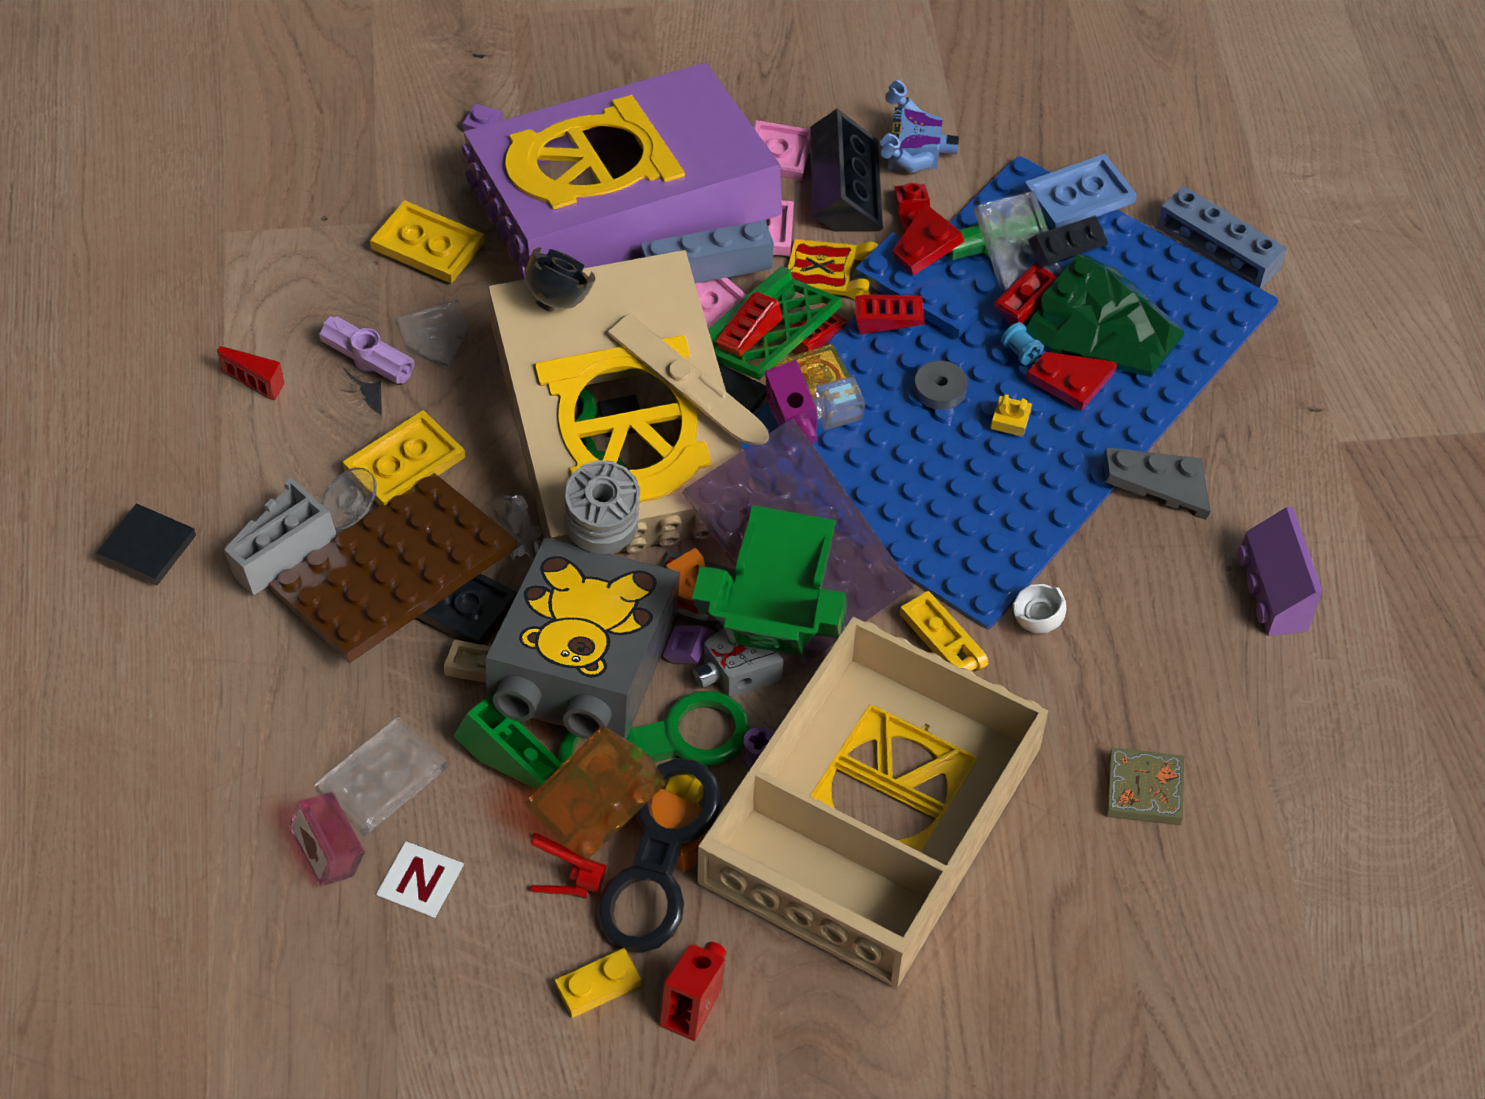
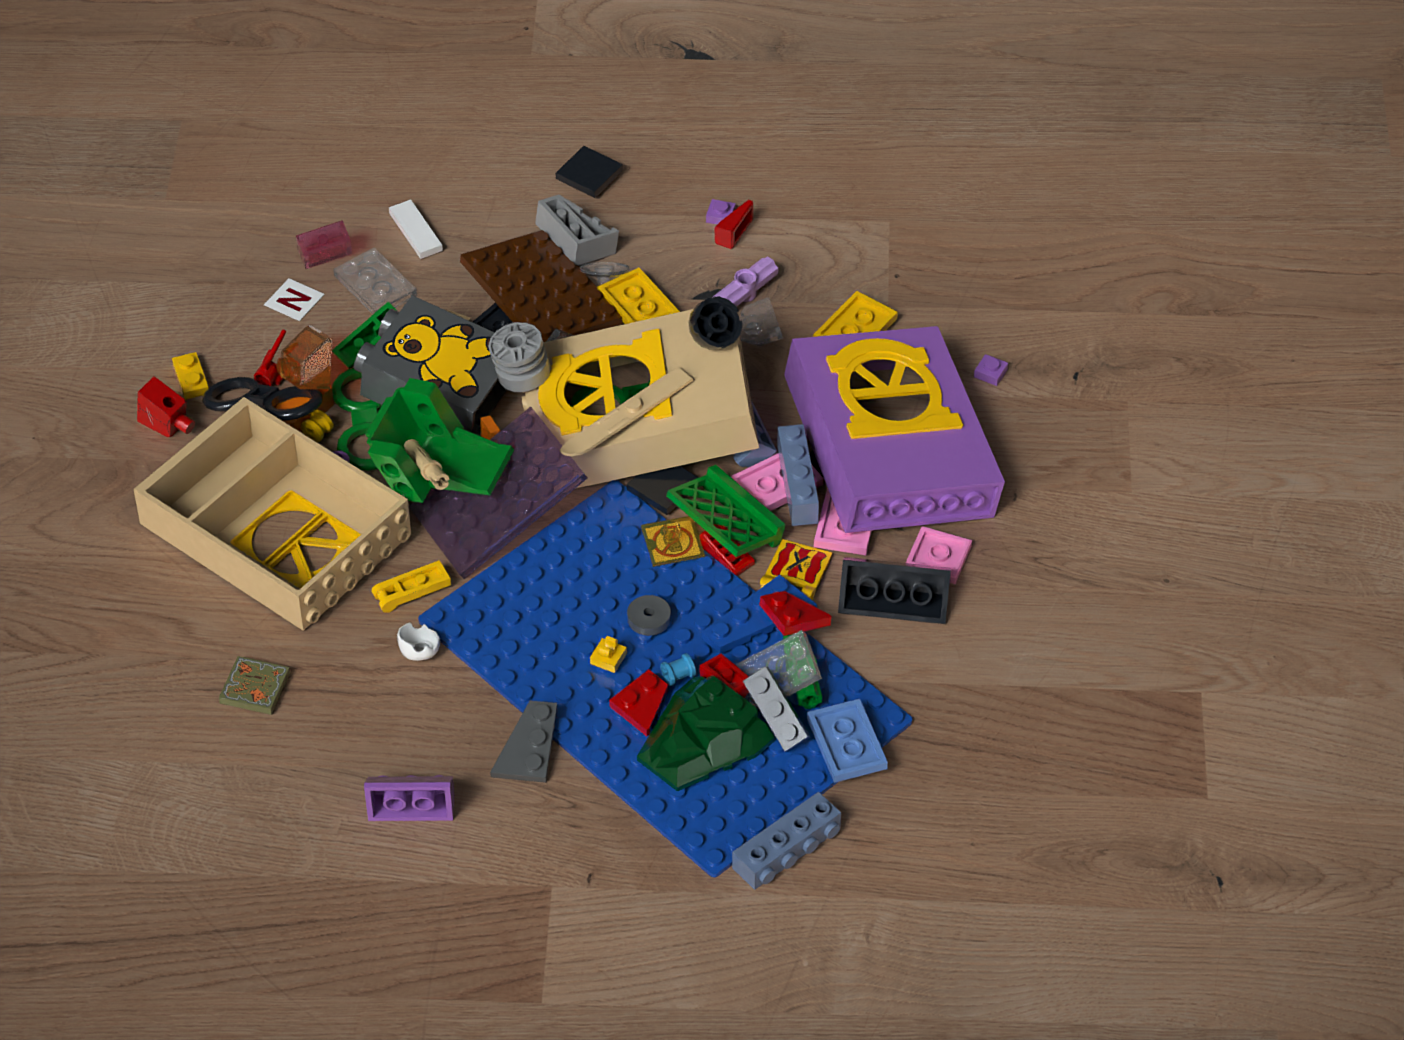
camera: 100 degrees right, 5 degrees down
red slope [715,291,783,356] -> none
magenta torso [765,360,818,447] -> none
clear brick [813,375,865,430] -> none
red slope [855,295,924,334] -> none
medium blue torso [880,80,959,173] -> none
red slope [894,183,930,236] -> none
none -> white tile [389,200,443,259]
none -> tan pin [404,439,449,490]
none -> medium lavender plate [706,199,736,224]

